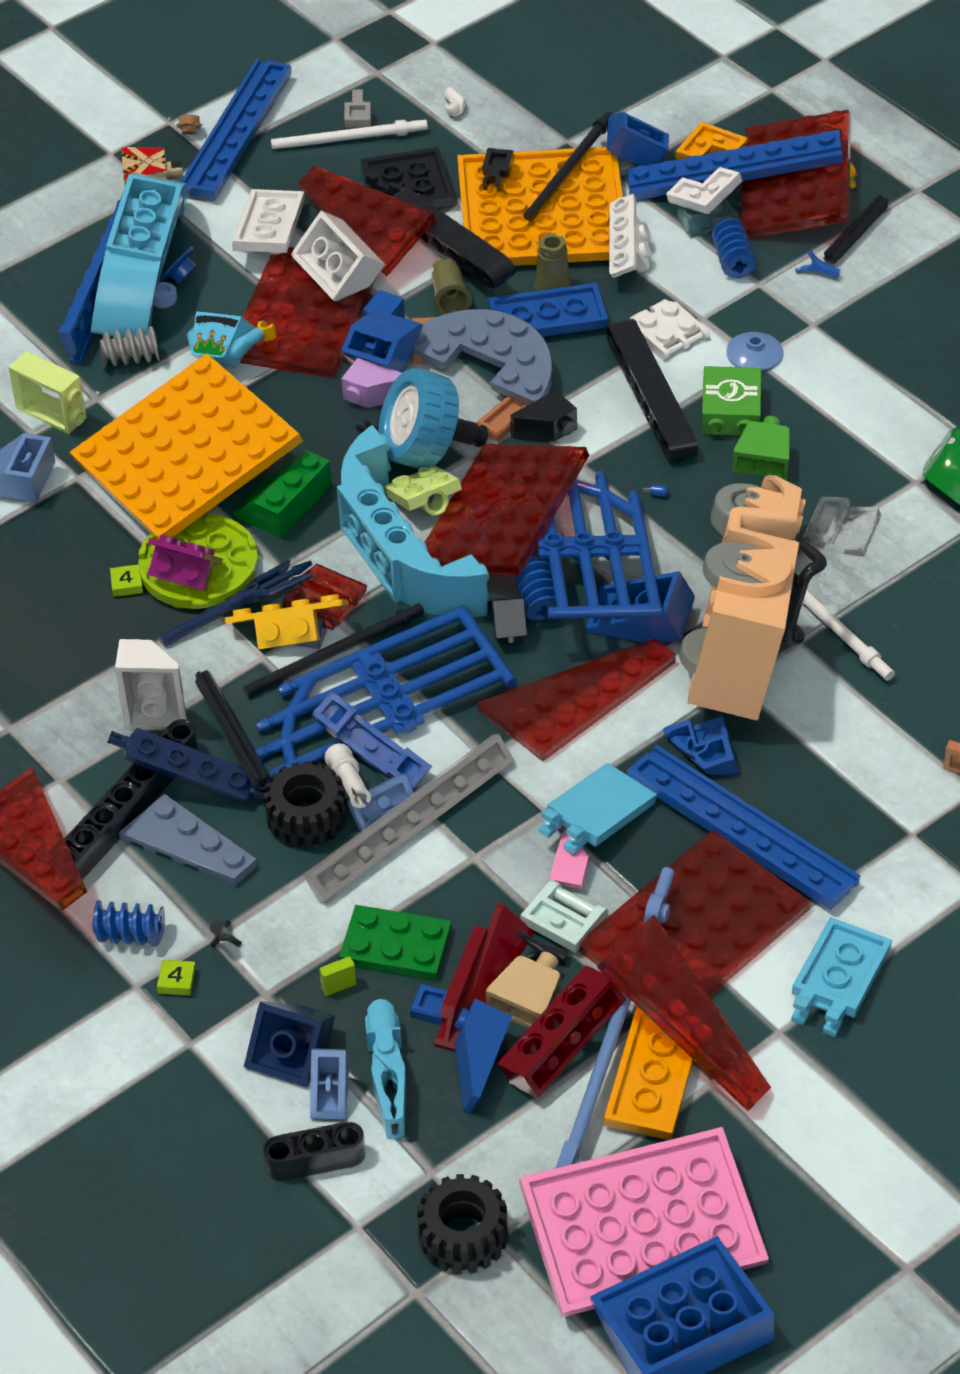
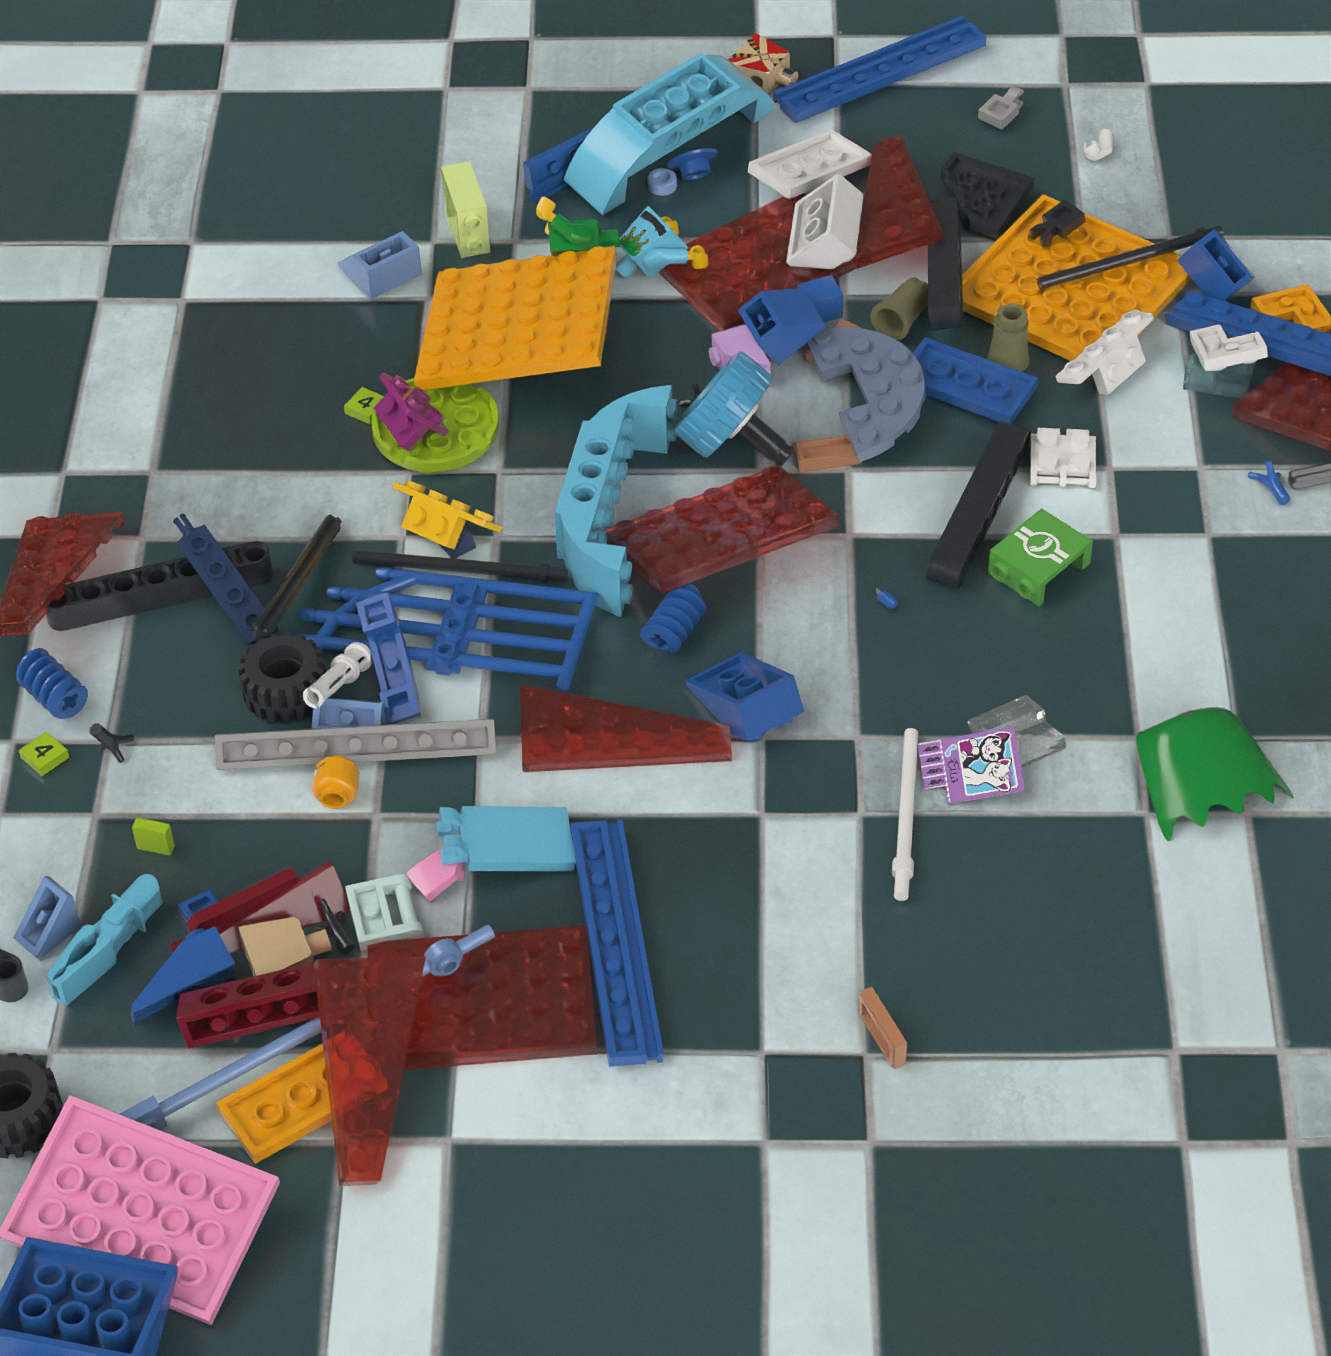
camera: 40 degrees right, 0 degrees up
light grey piece [100,326,159,368] -> none
white slope [115,639,187,730] -> none
sand blue wing [119,794,257,886] -> none
dark blue piece [158,560,313,647] -> none
medium nougat plate [176,115,202,134] -> none
green slope [233,450,332,539] -> none
dark blue slope [243,1001,335,1087] -> none
white bar [271,120,428,150] -> none
clear red slope [282,563,367,631] -> none
green plate [339,904,452,981] -> none
yellowish green plate [384,466,462,516] -> none
black slope [489,596,527,643] -> none
black slope [510,390,577,442] -> none
blue piece [527,458,663,619] -> none
blue slope [663,716,740,775] -> none
light nougat piece [679,475,827,721] -> none
blue piece [712,218,757,278] -> none
medium blue dish [727,332,783,372] -> none
bright green torso [732,416,789,480] -> none
medium azure tile [791,917,892,1037] -> none
none -> light orange head [312,755,360,809]
none -> green torso [536,197,620,255]
none -> sticker [918,726,1025,804]

